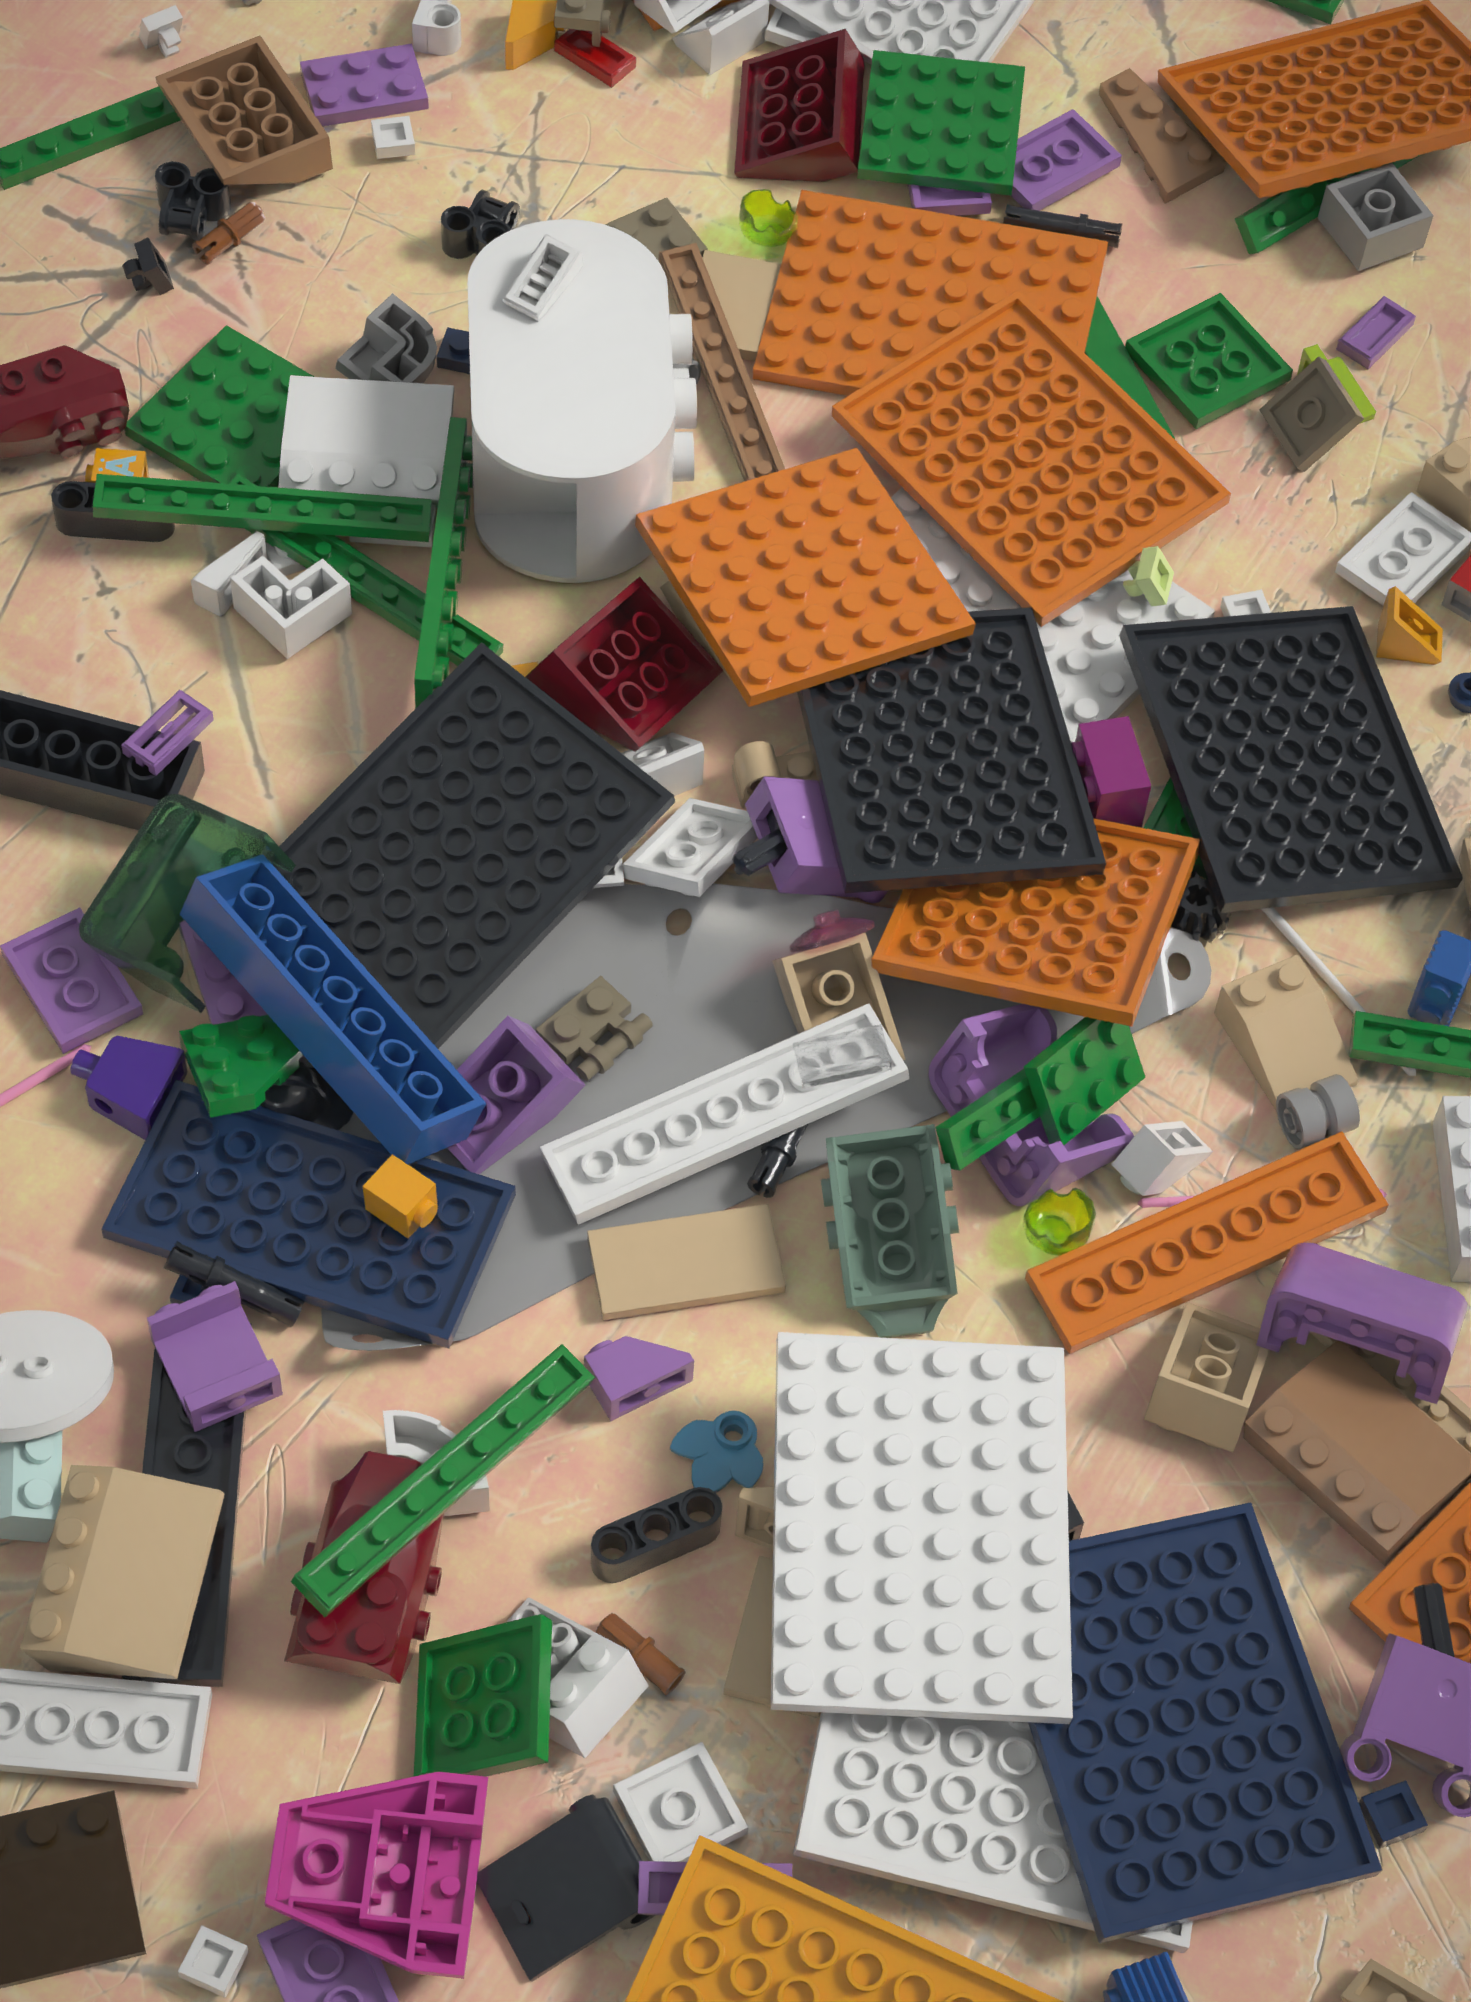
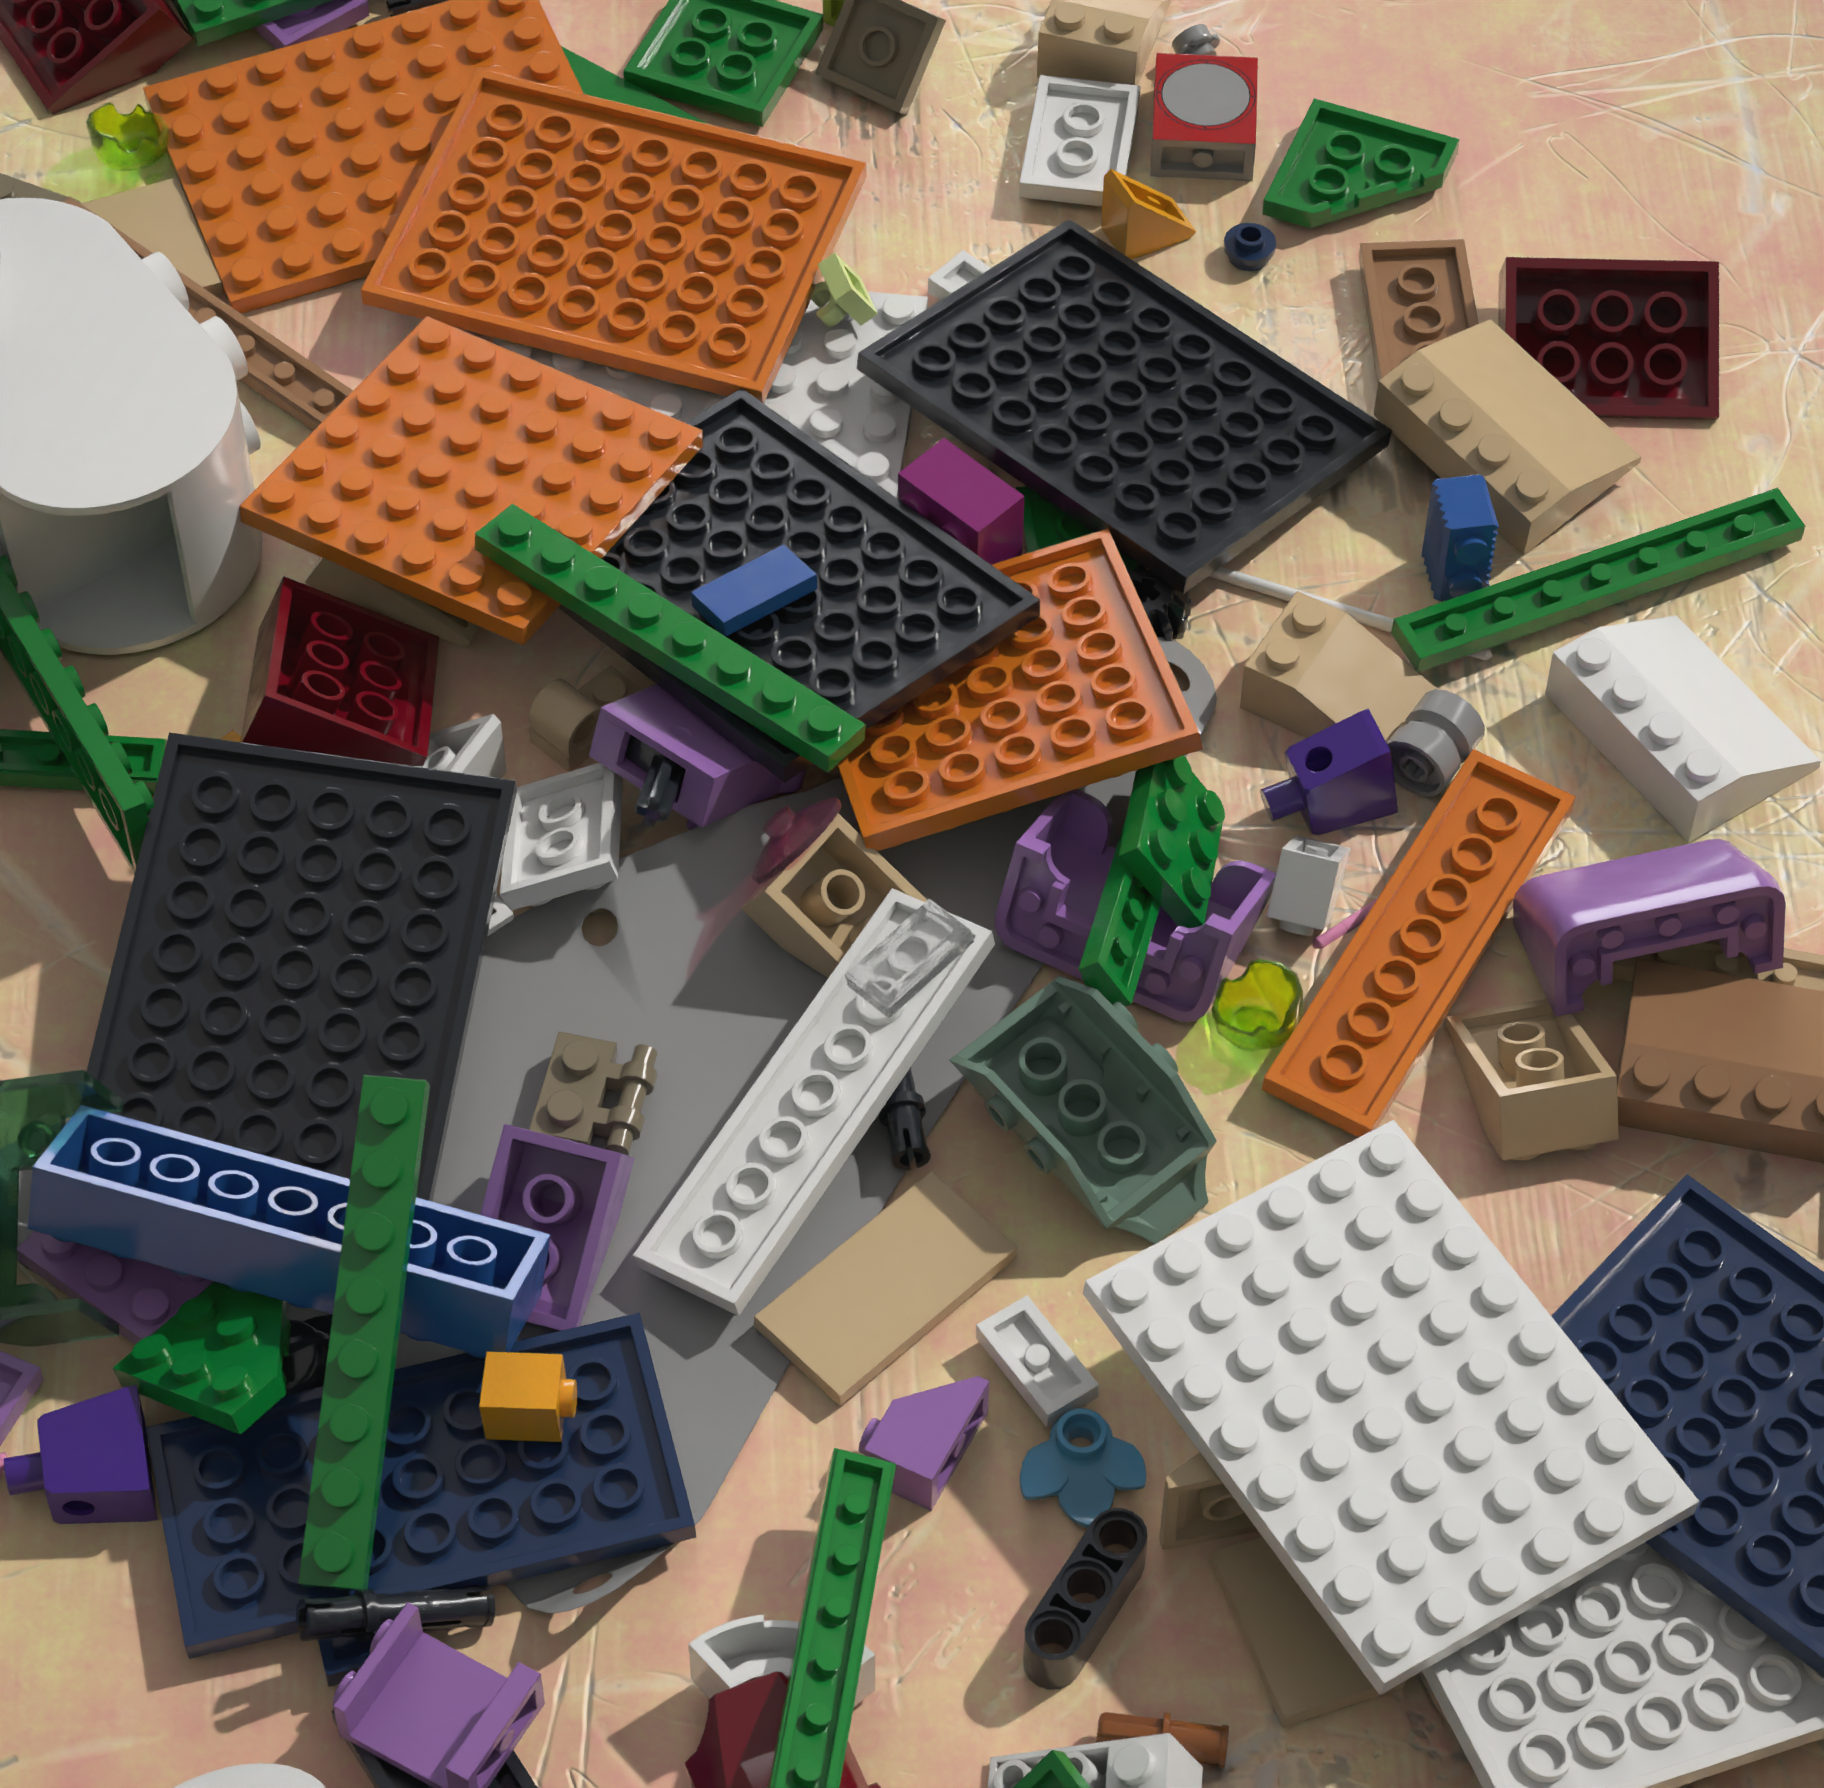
camera: 30 degrees left, 5 degrees down
none -> green plate [298,1075,430,1591]
none -> green plate [475,504,866,773]
none -> blue tile [691,544,818,637]
none -> white plate [976,1295,1099,1428]
none -> dark purple torso [1260,708,1398,835]

